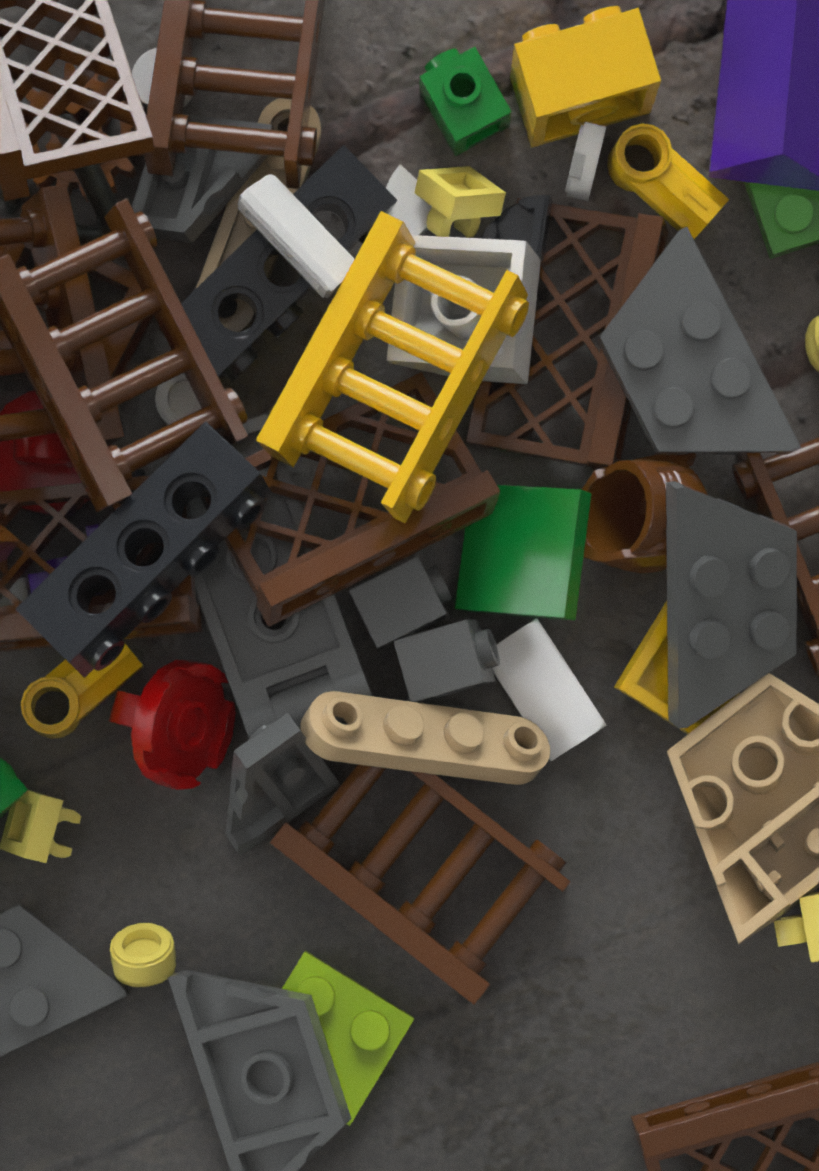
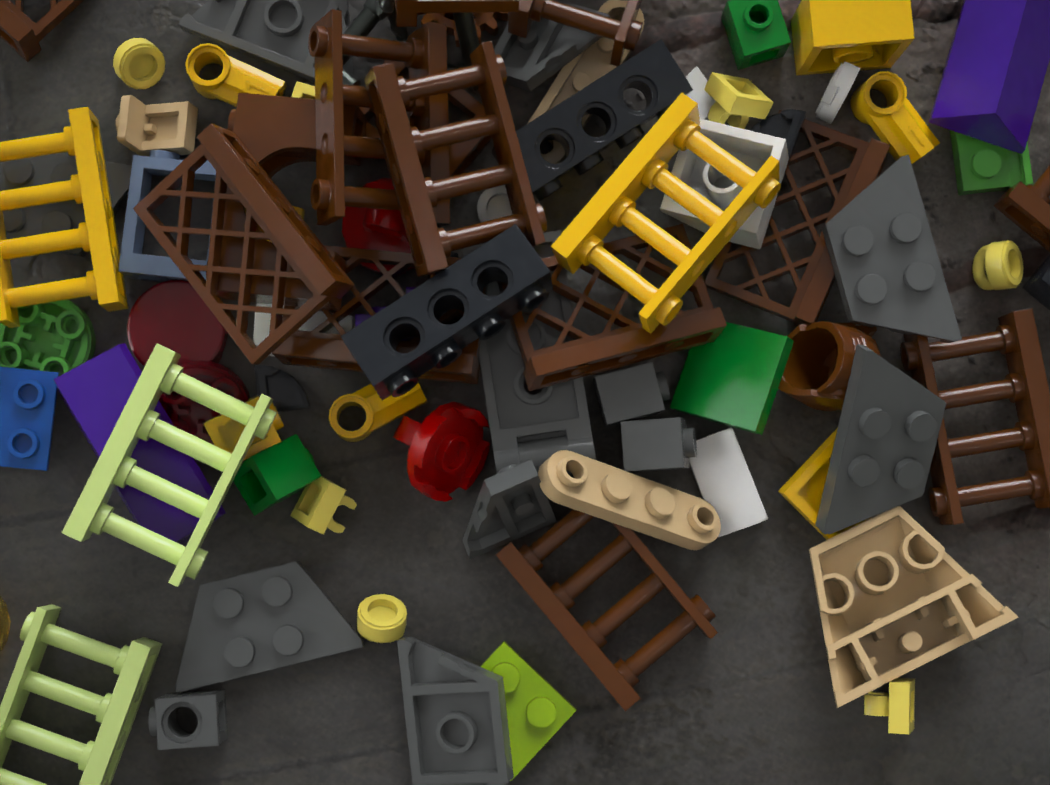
camera: 10 degrees right, 0 degrees up
white slope [237,174,354,298] -> none

